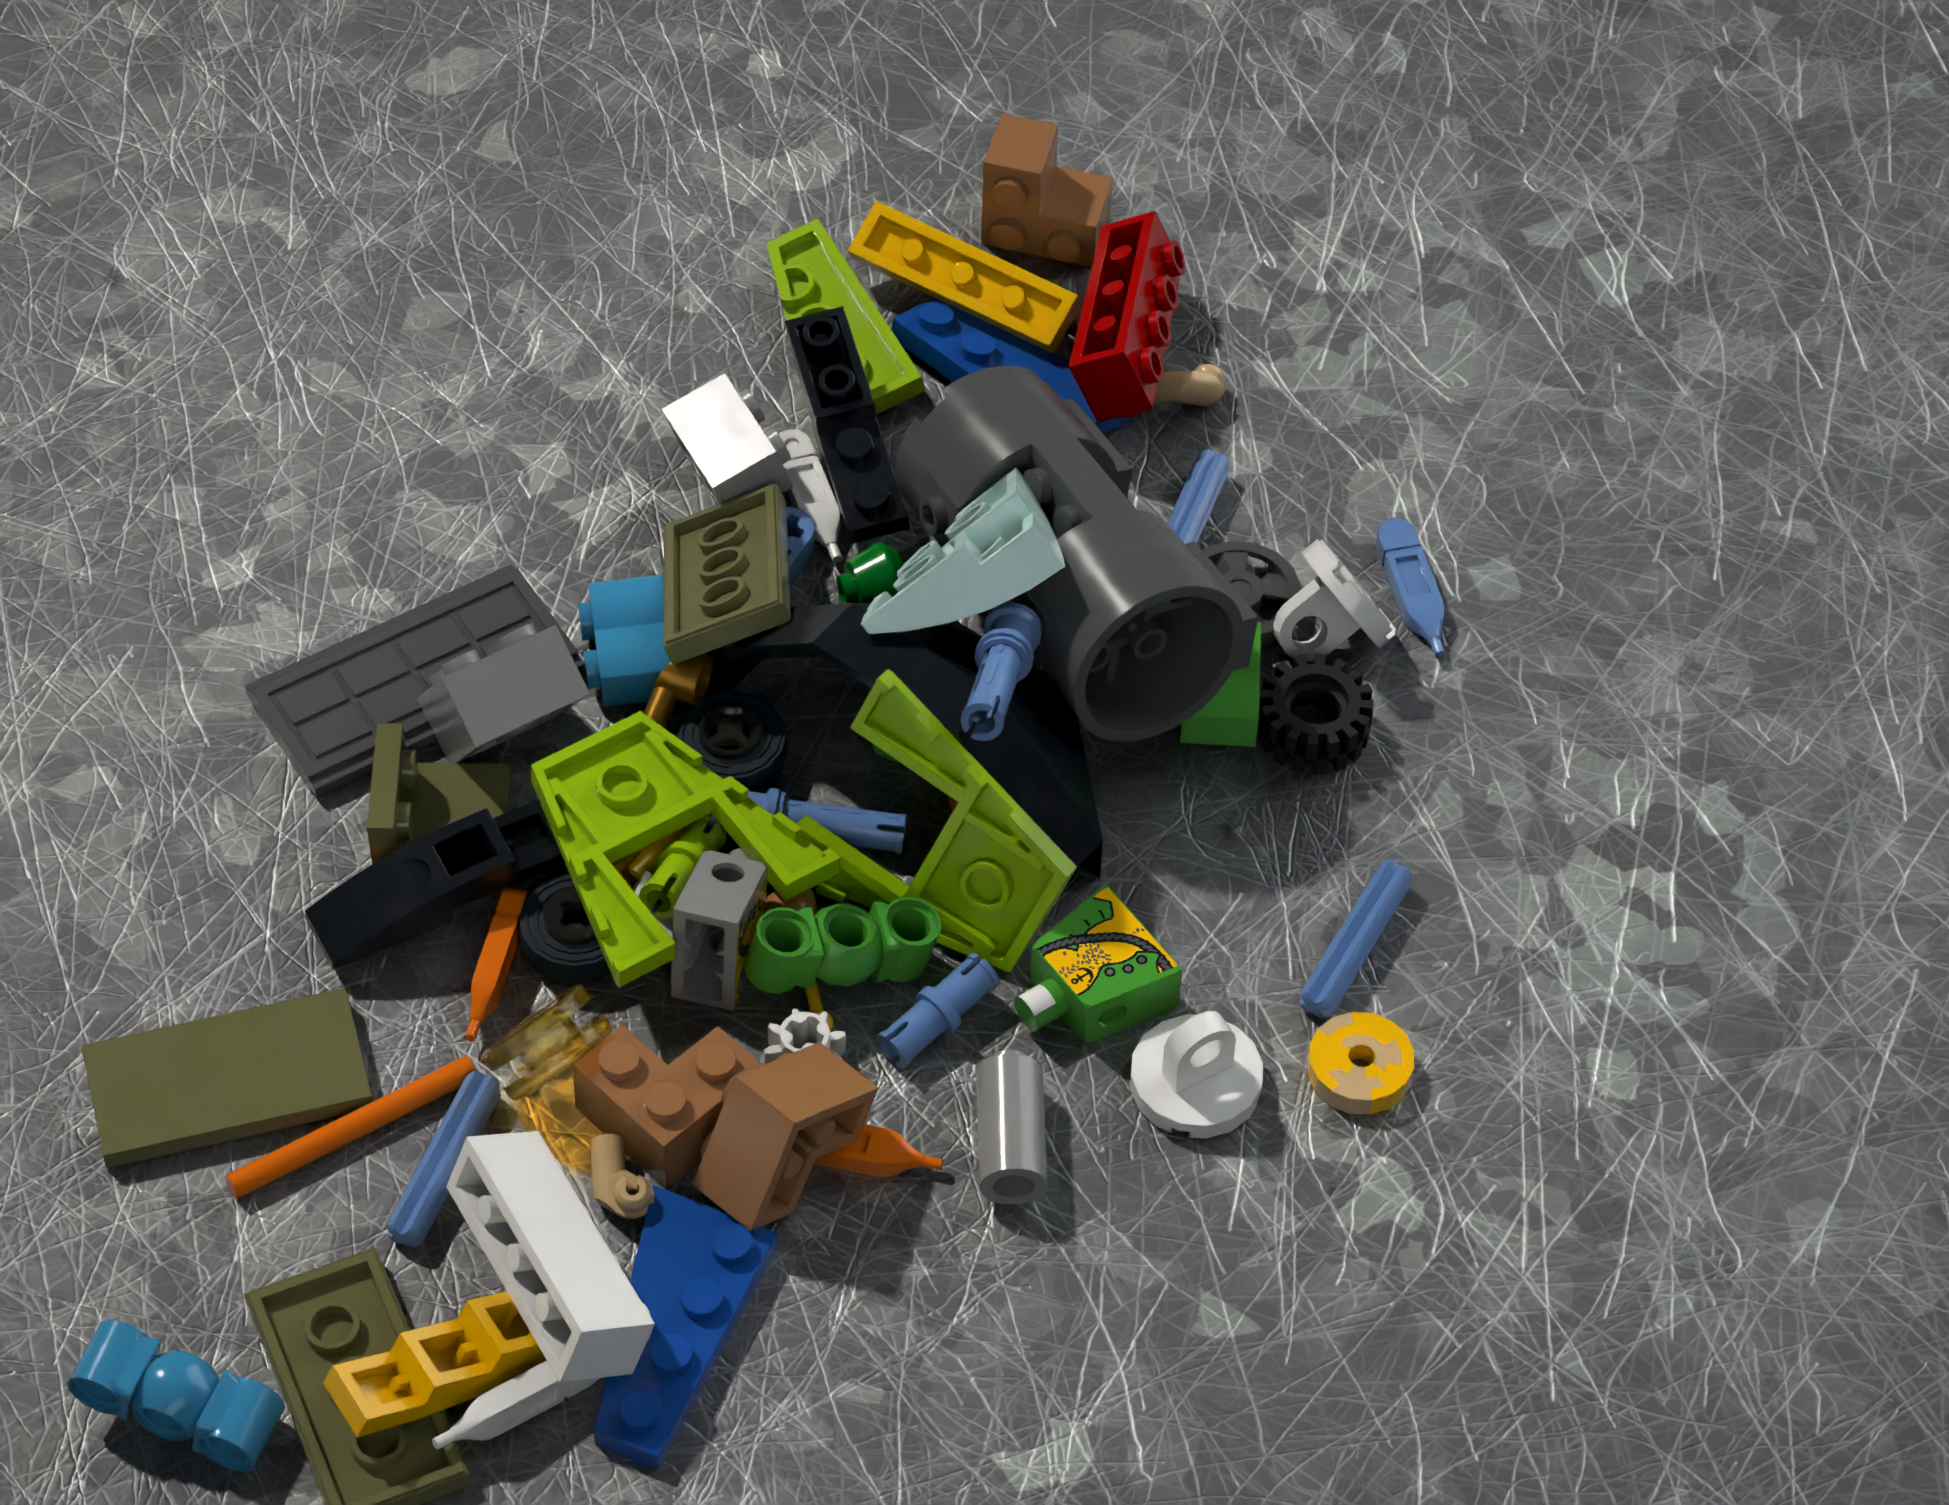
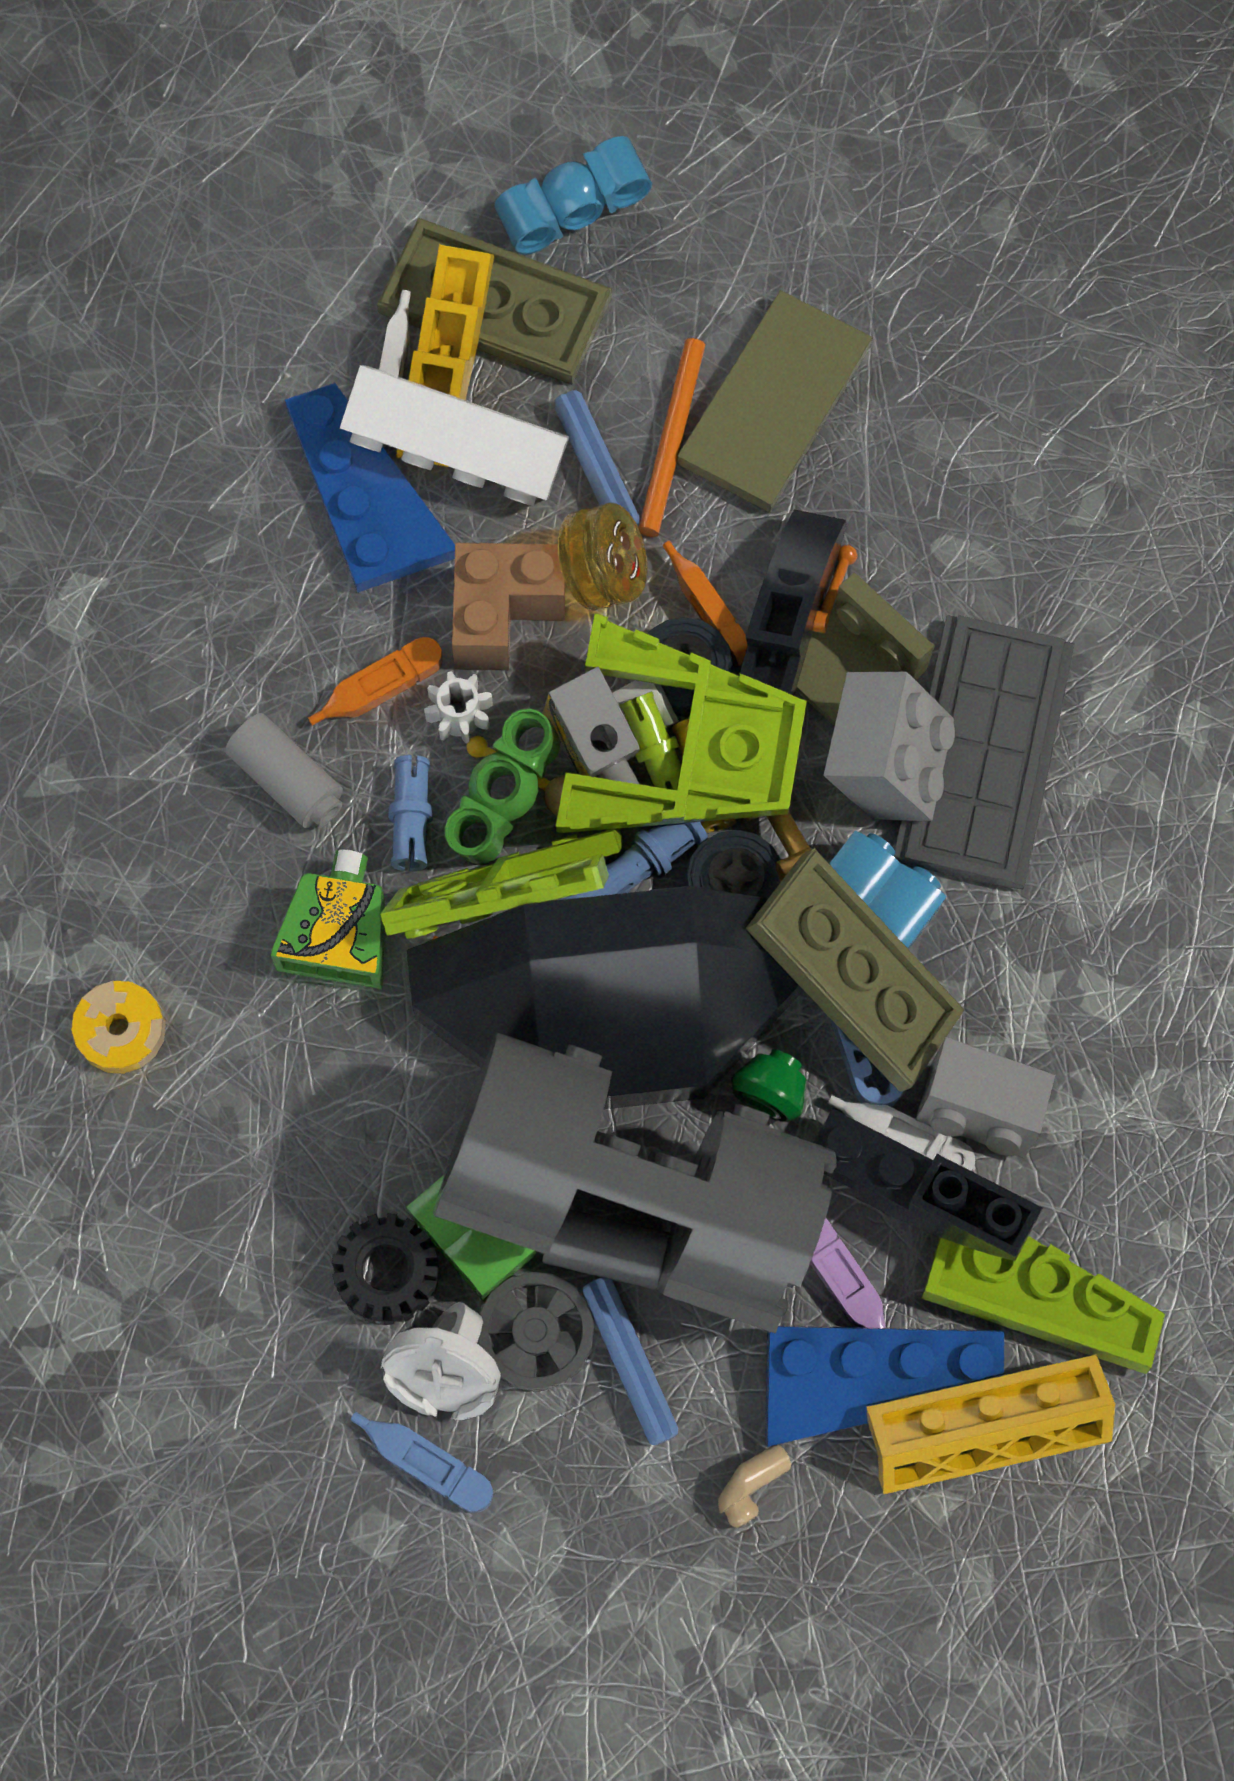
camera: 135 degrees right, 20 degrees up
tan arm [590,1134,655,1220] -> none
medium nougat brick [692,1042,879,1232] -> none
light aqua brick [861,467,1065,634] -> none
medium blue pin [960,602,1043,741] -> none
medium nougat brick [981,113,1113,267] -> none
red brick [1069,211,1186,423] -> none
white tile [1130,1011,1263,1139] -> none
medium blue axle [1300,860,1412,1018] -> none

